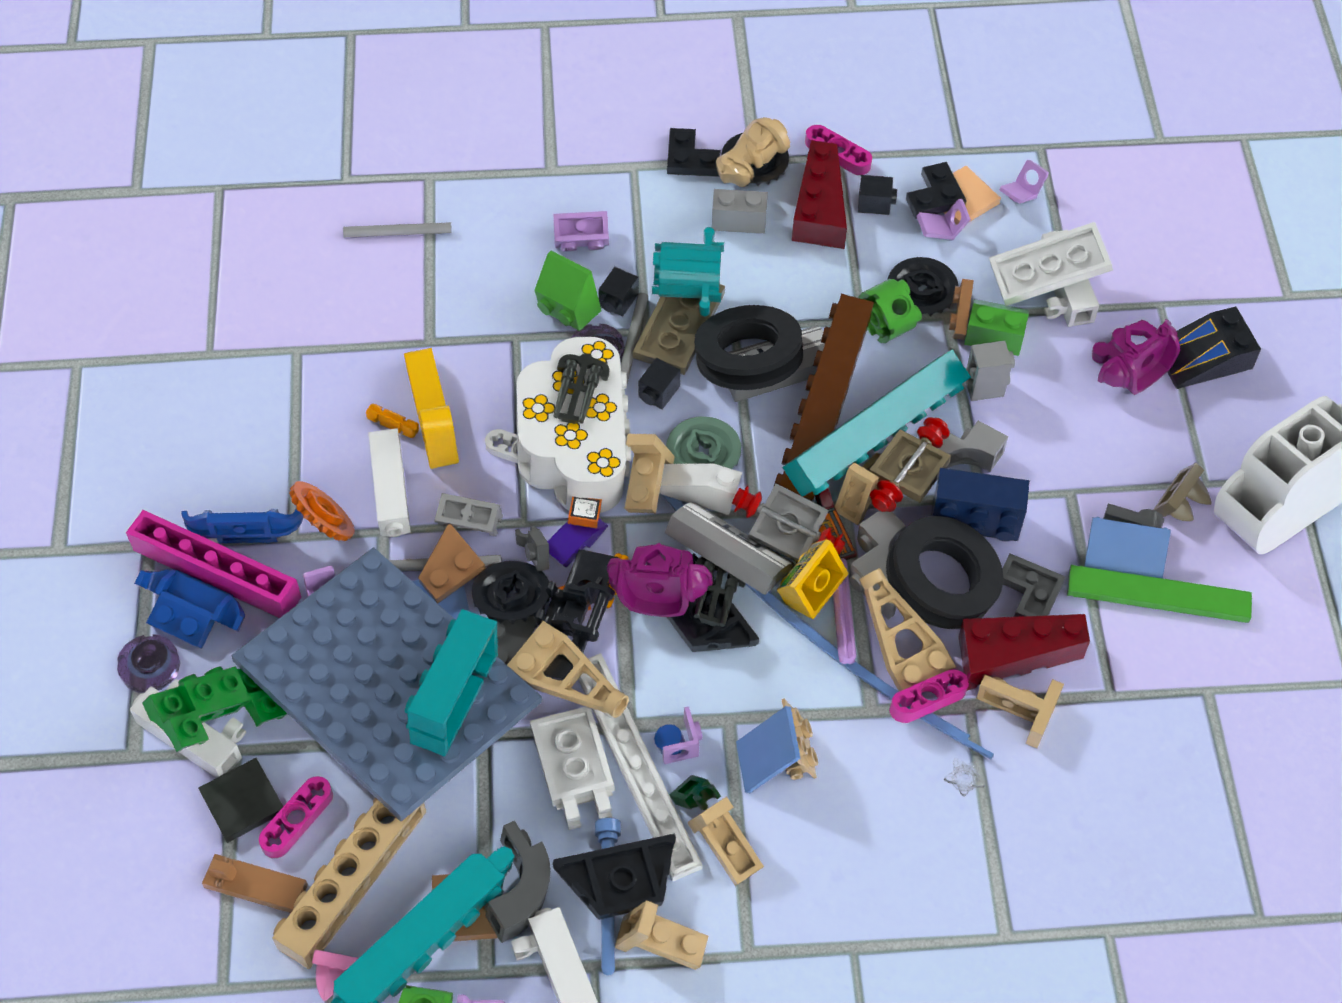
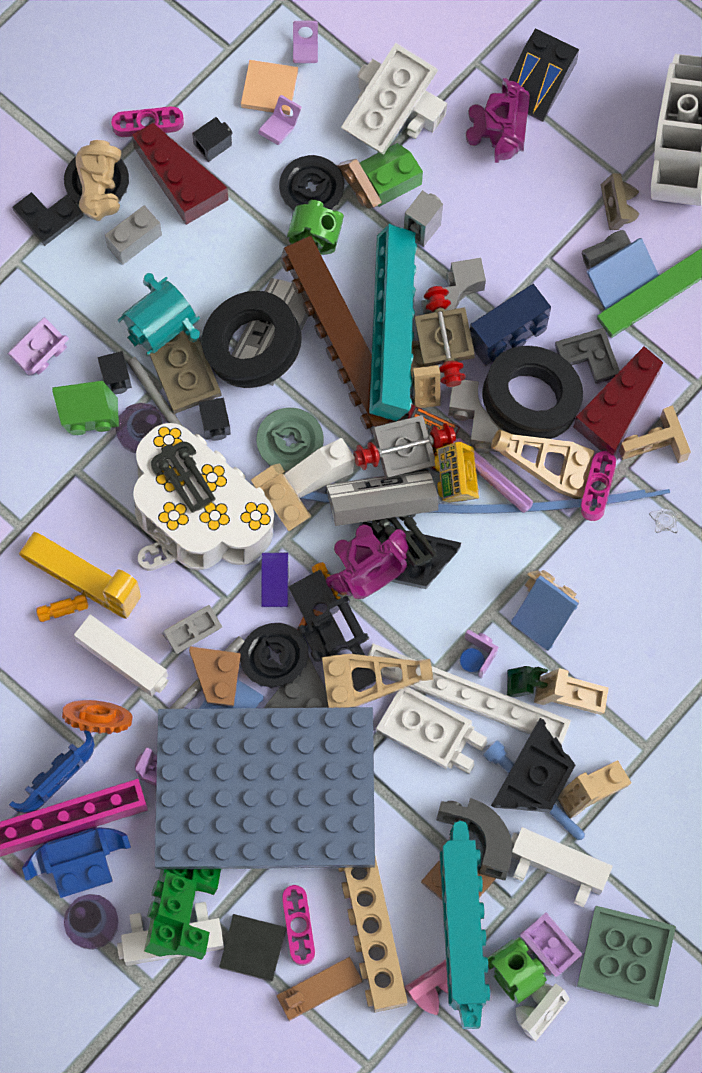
camera: 45 degrees left, 15 degrees up
teal piece [405,609,498,756] -> none
dark grey plate [515,526,549,571] -> none
tile [568,496,602,528] -> none
black plate [906,162,966,219] -> none

